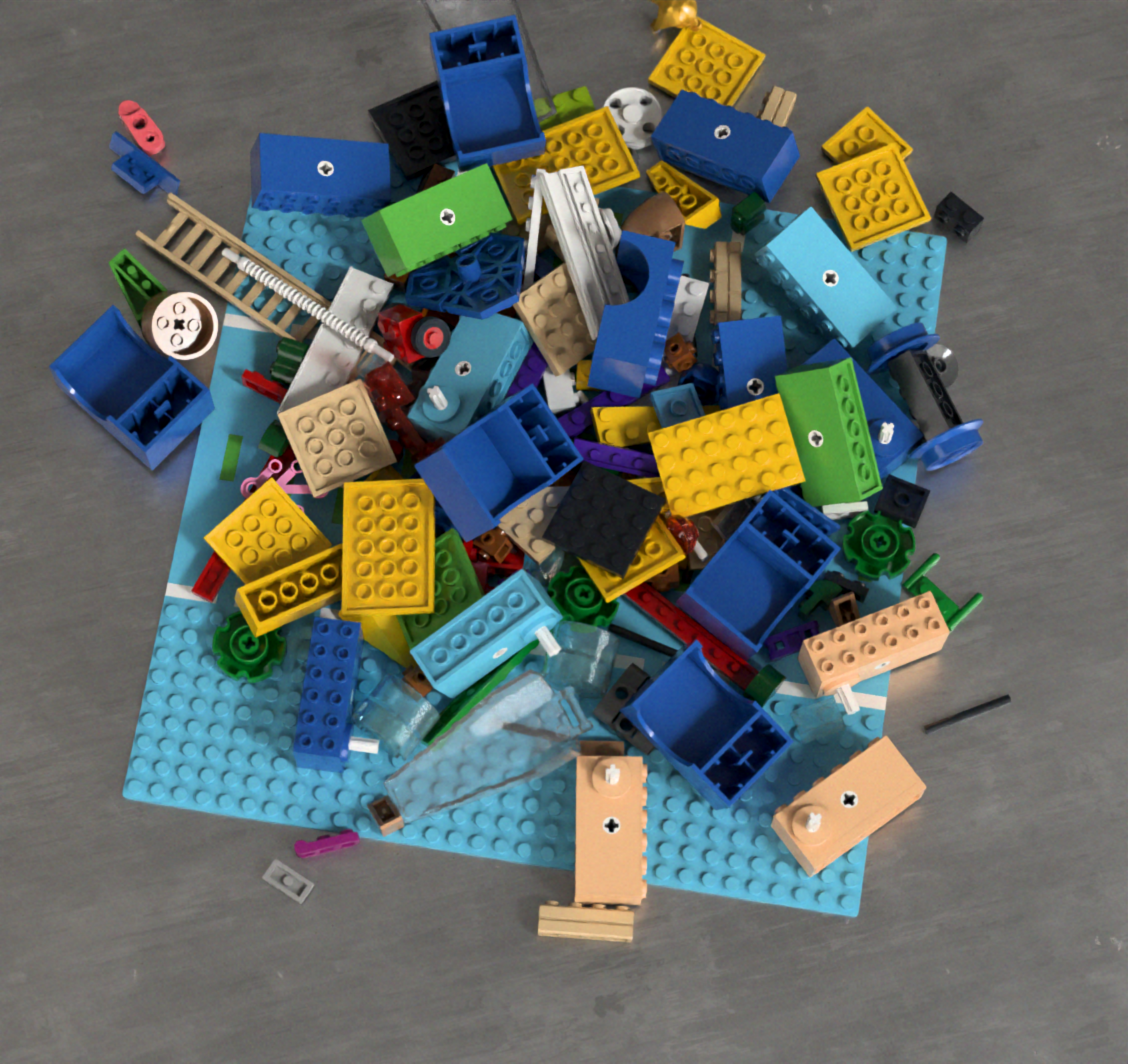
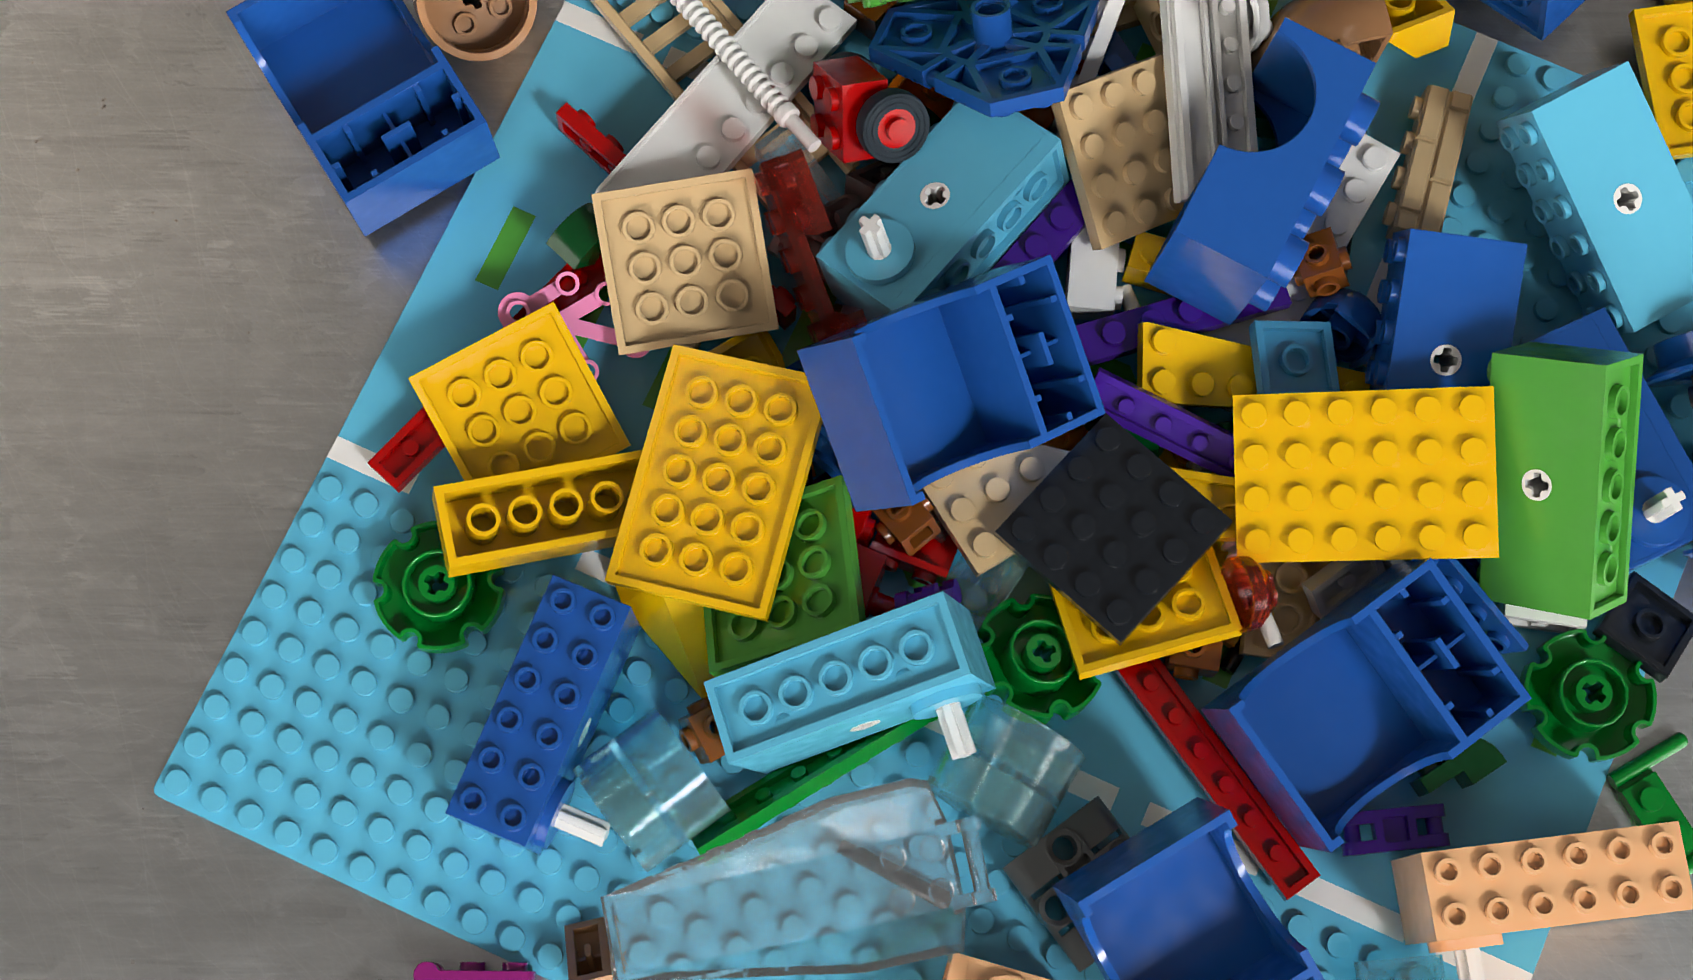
camera: 15 degrees right, 5 degrees up
dark green brick [270,337,311,385] -> none
medium nougat plate [577,741,624,756] -> none
black bar [607,623,678,657] -> none
dark green brick [730,192,766,236] -> none
dark green brick [742,664,786,708] -> none
black plate [823,570,869,603] -> none
medium nougat slope [828,592,860,627] -> none

